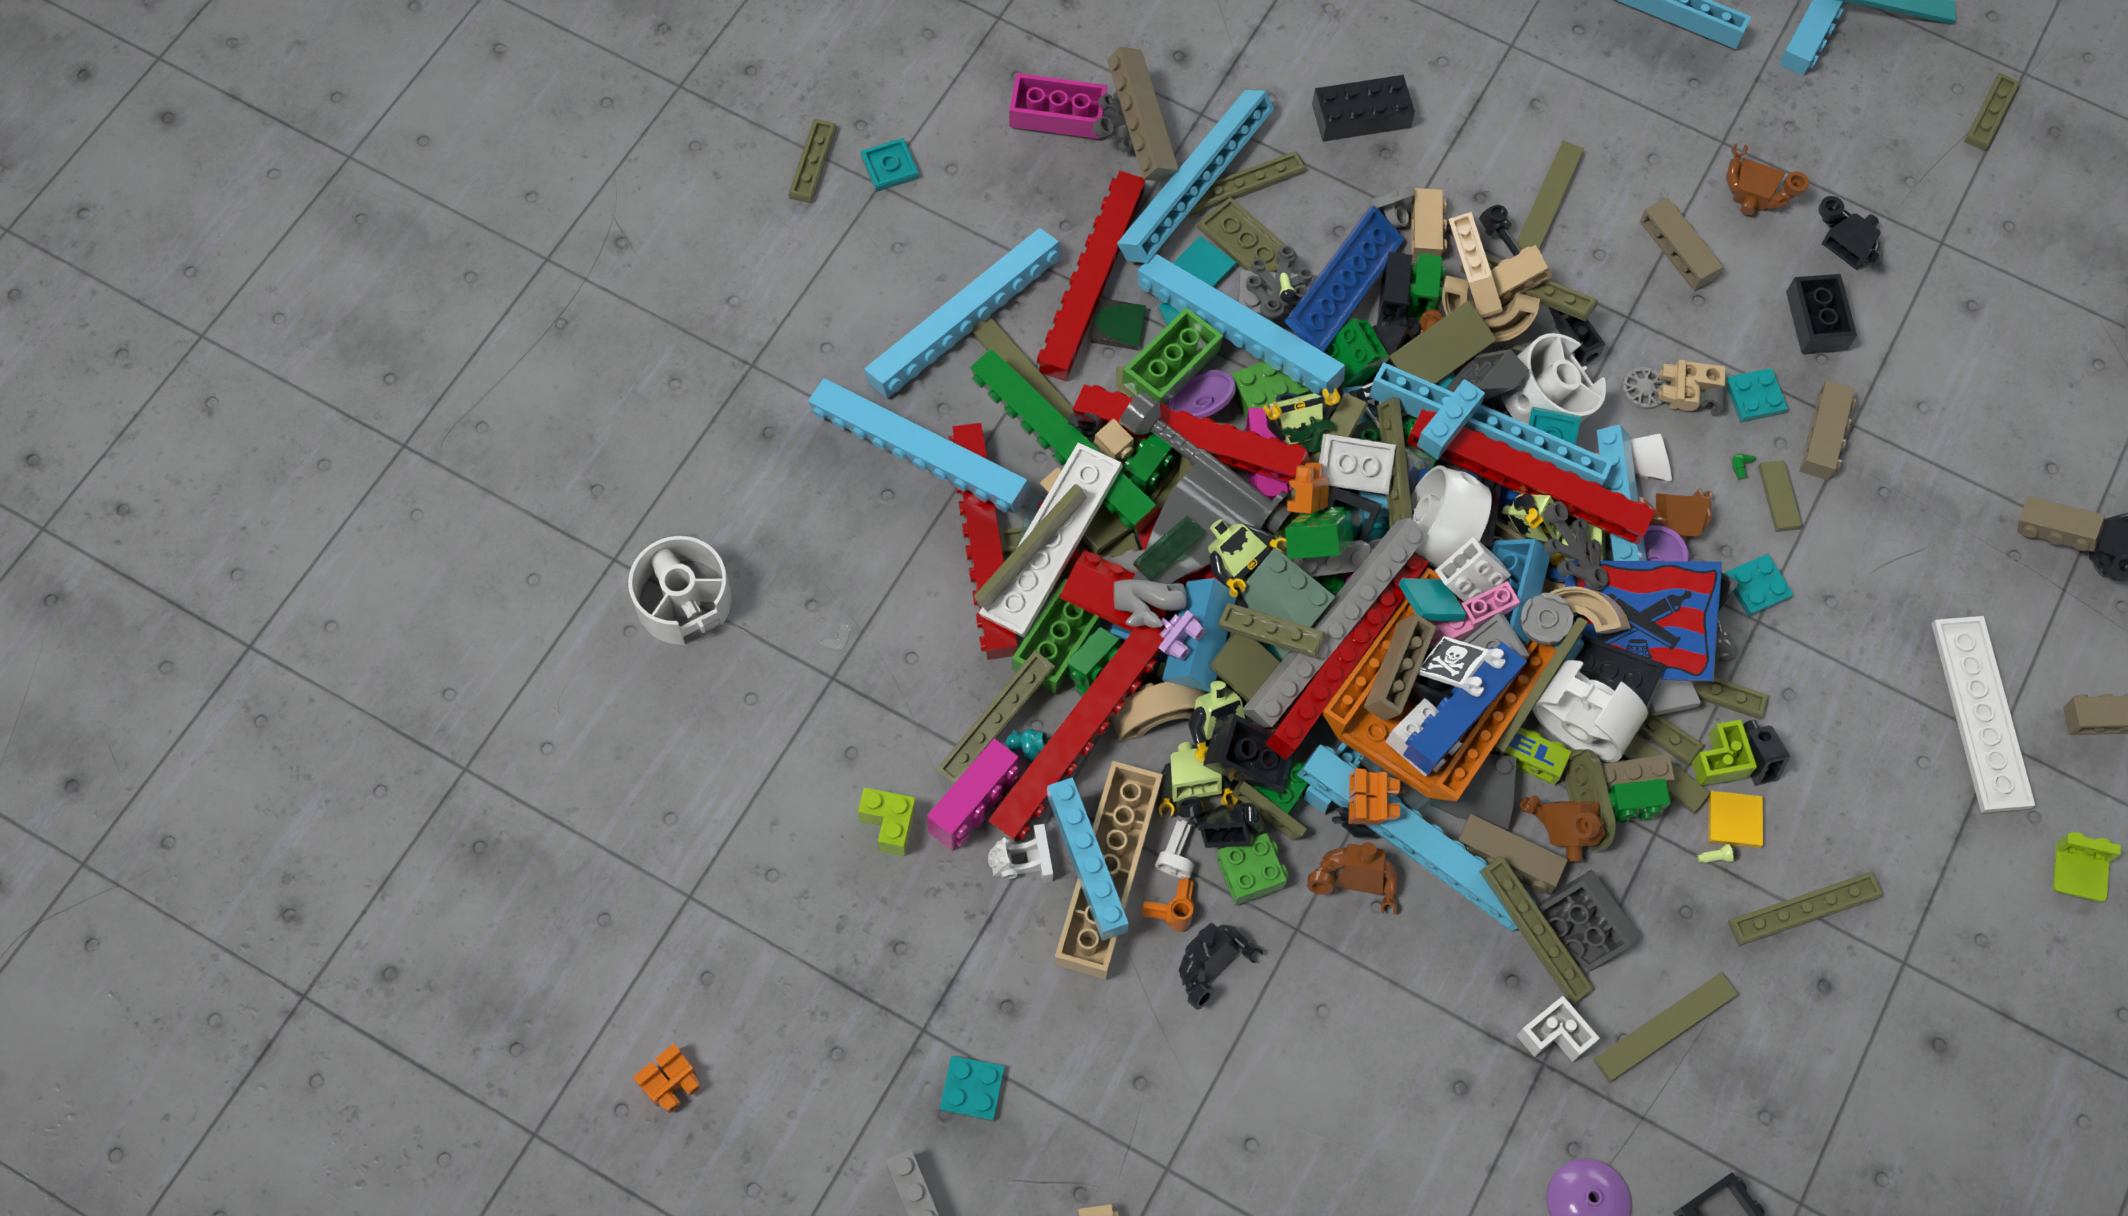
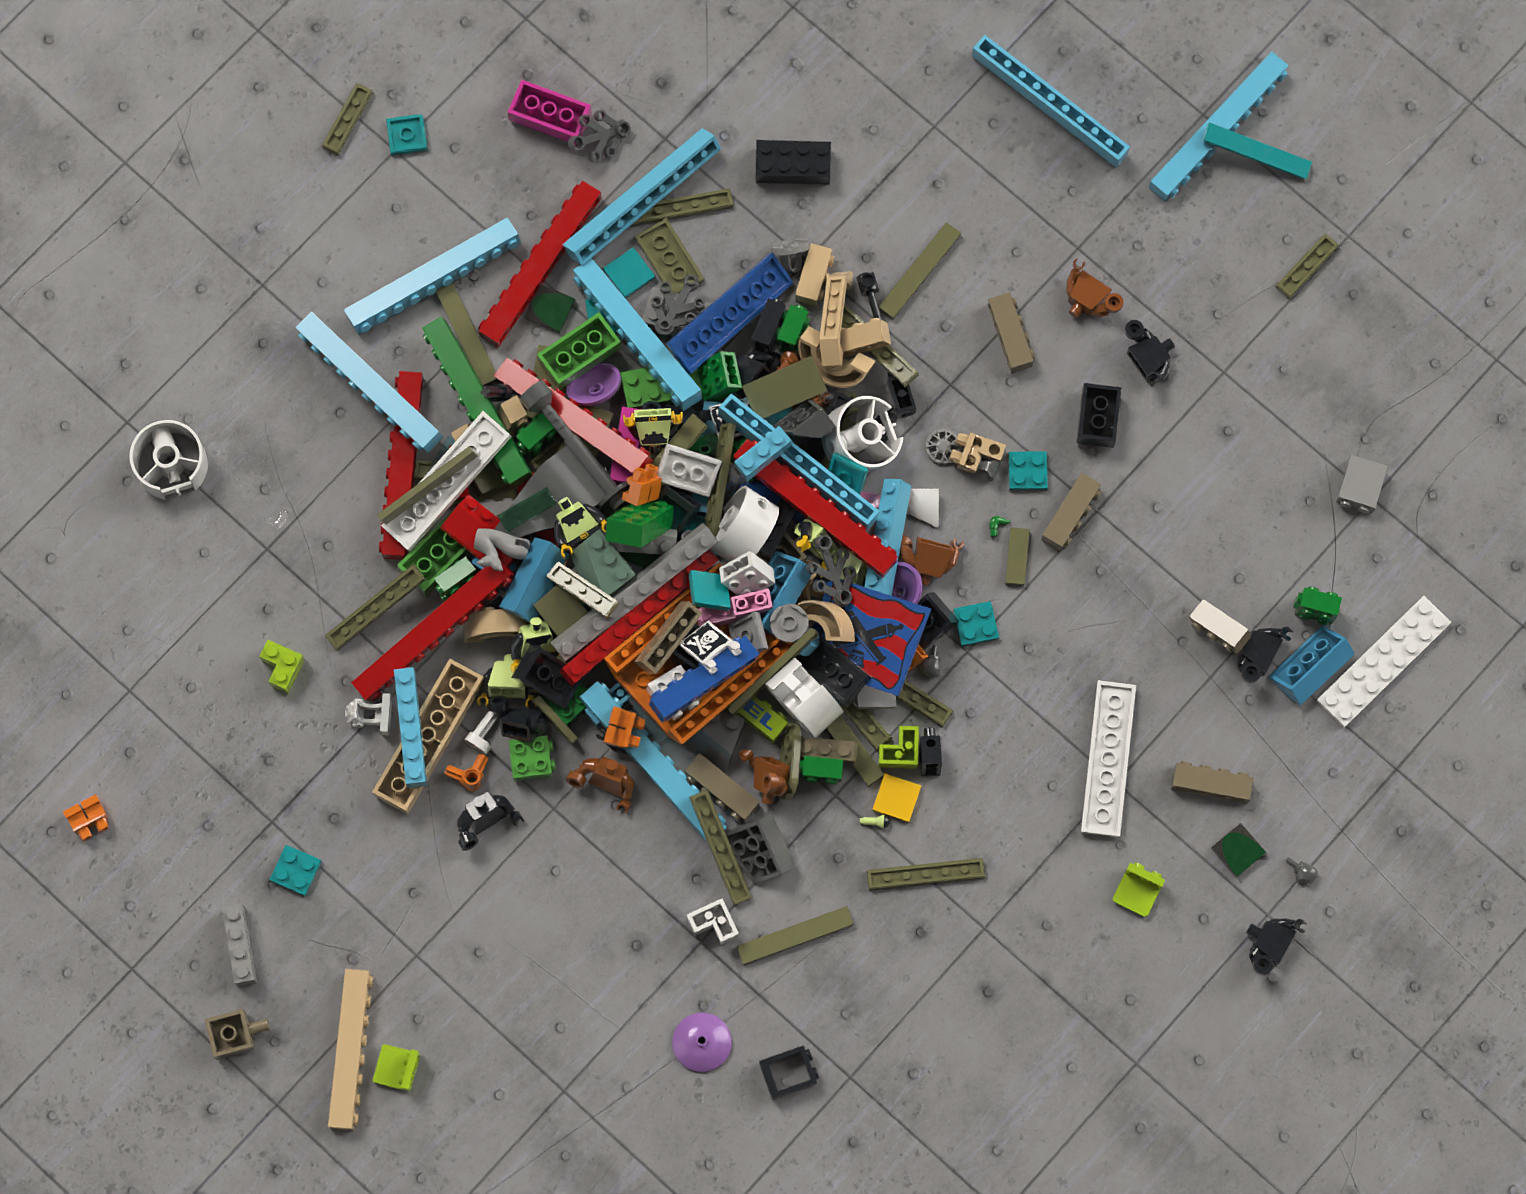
camera: 15 degrees right, 10 degrees up
dark pink brick [927,738,1019,851] -> none
teal animal [1006,729,1049,762] -> none
dark tan brick [1107,47,1179,182] -> none
lavender hips [1158,610,1206,660] -> none
piece [1279,273,1296,303] -> none
dark green piece [1282,416,1335,452] -> none

